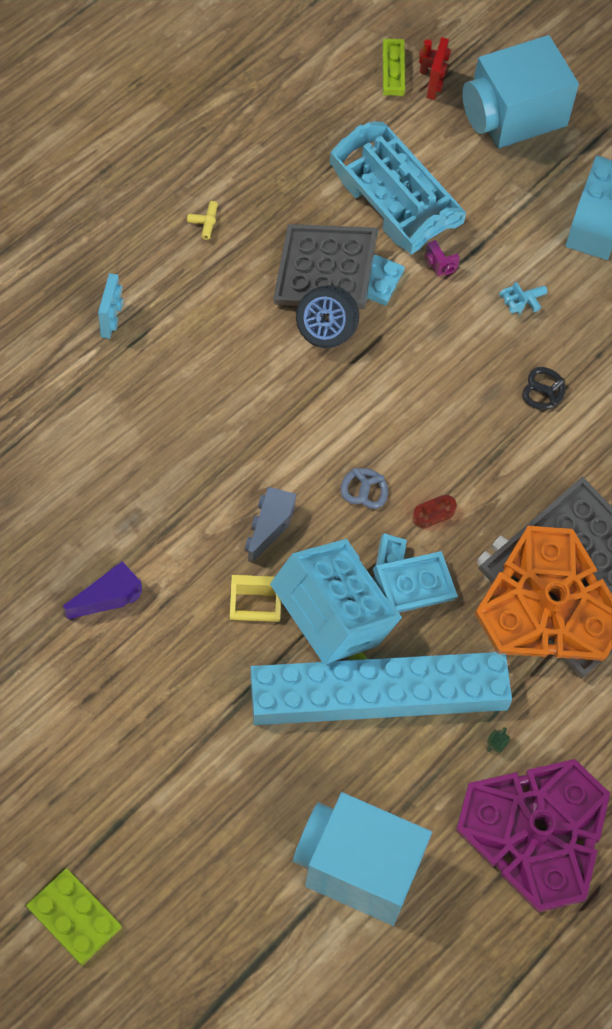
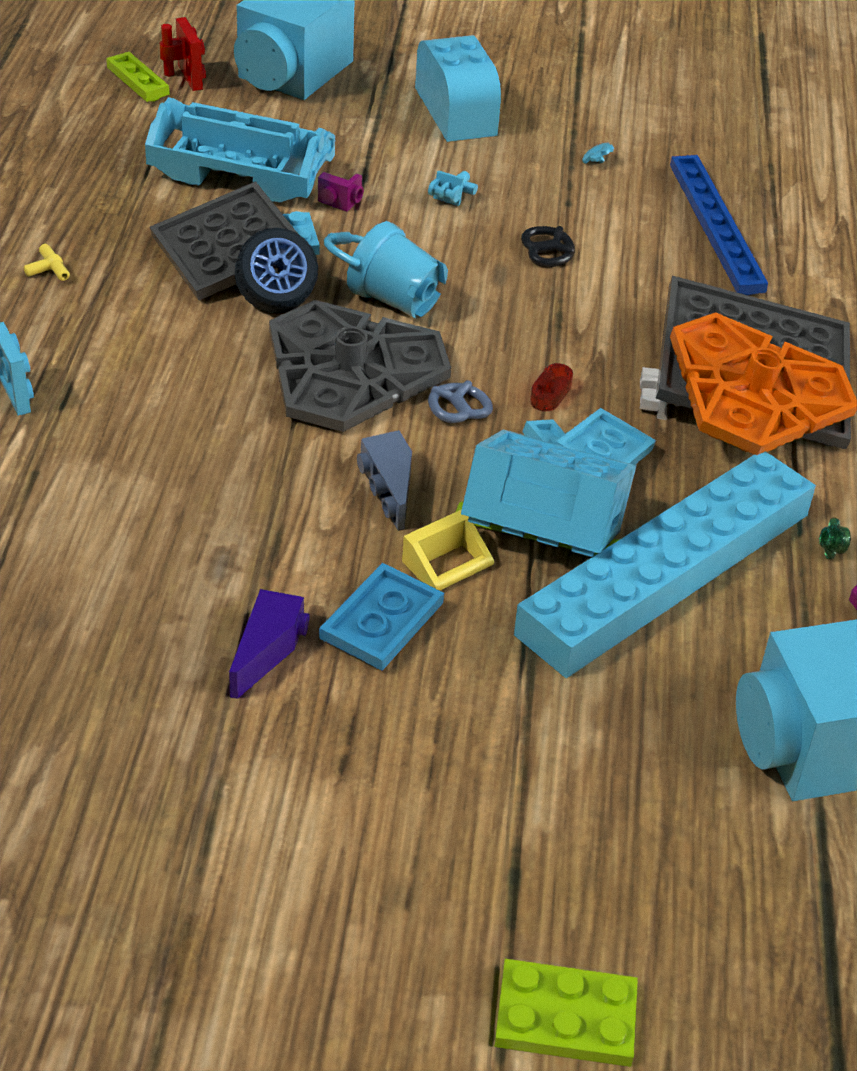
camera: 35 degrees left, 20 degrees down
none -> dark grey plate [269,300,451,432]
none -> dark azure plate [319,563,444,671]
none -> medium azure piece [324,221,448,318]

